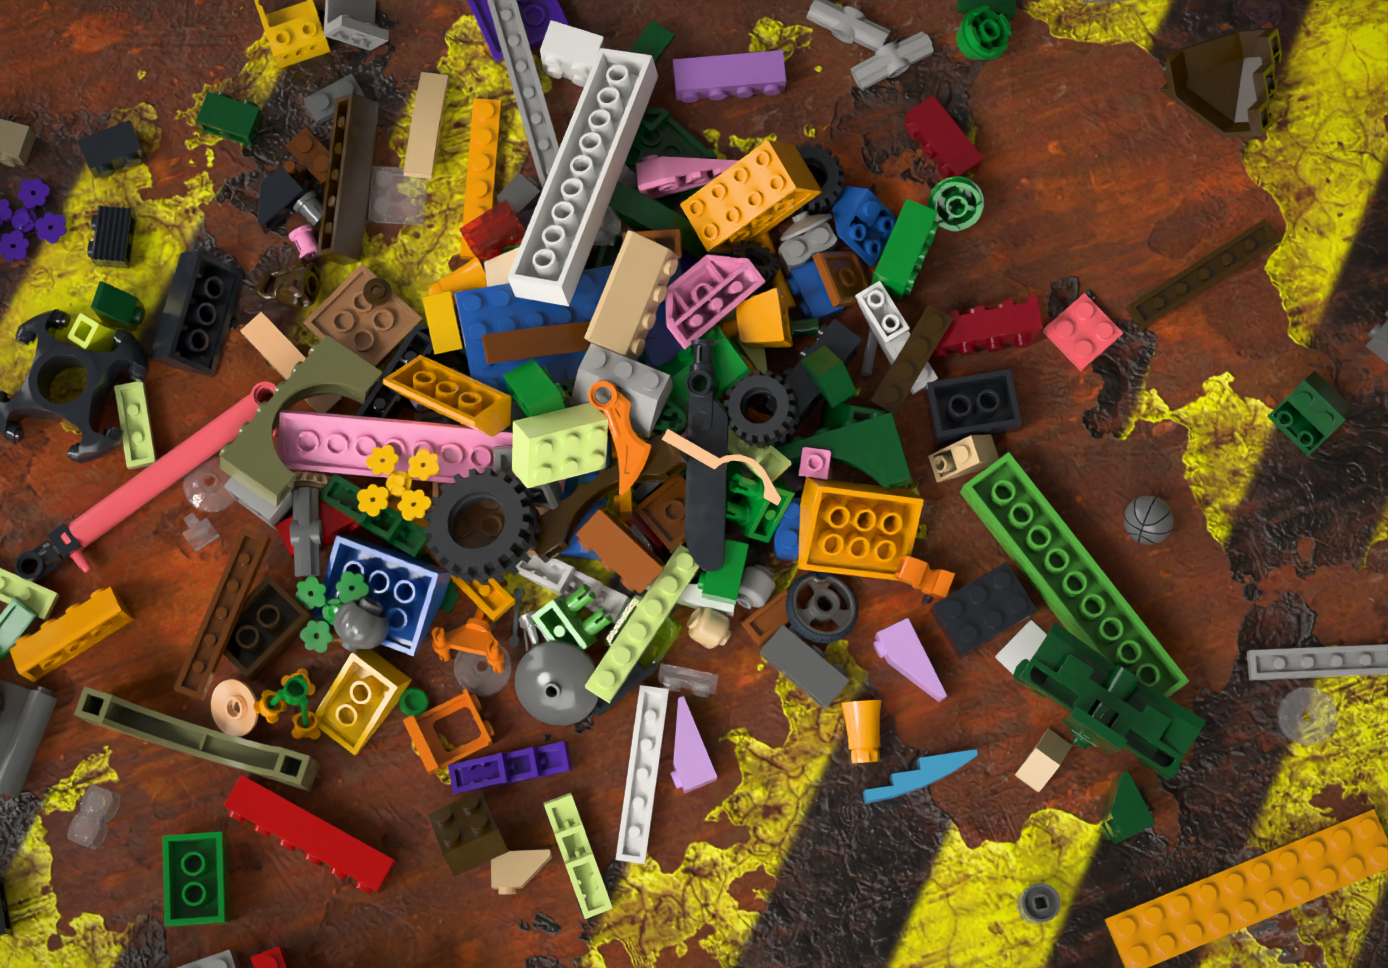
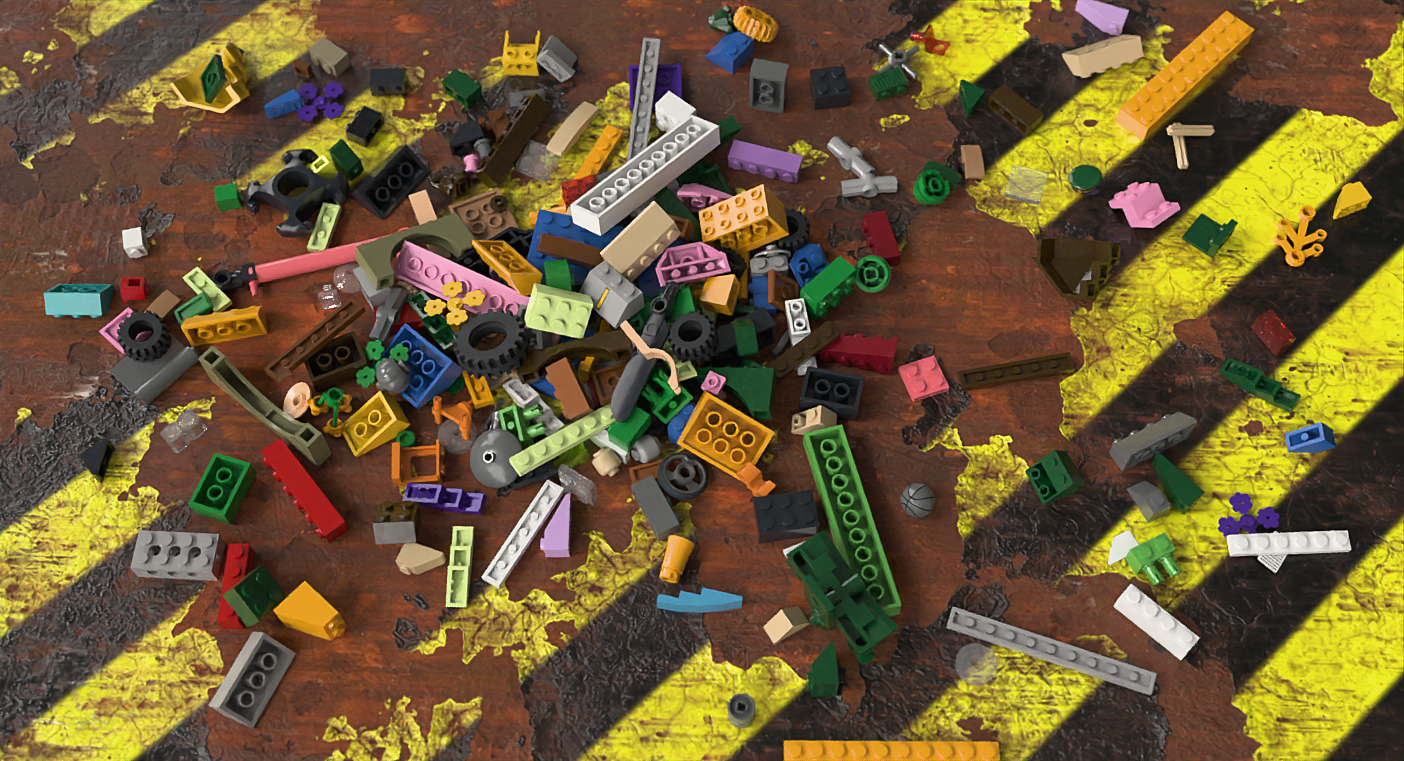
camera: 25 degrees right, 15 degrees down
yellow slope [422,291,463,354] -> none
orange piece [588,380,651,495] -> none
lavender slope [873,618,947,702] -> none

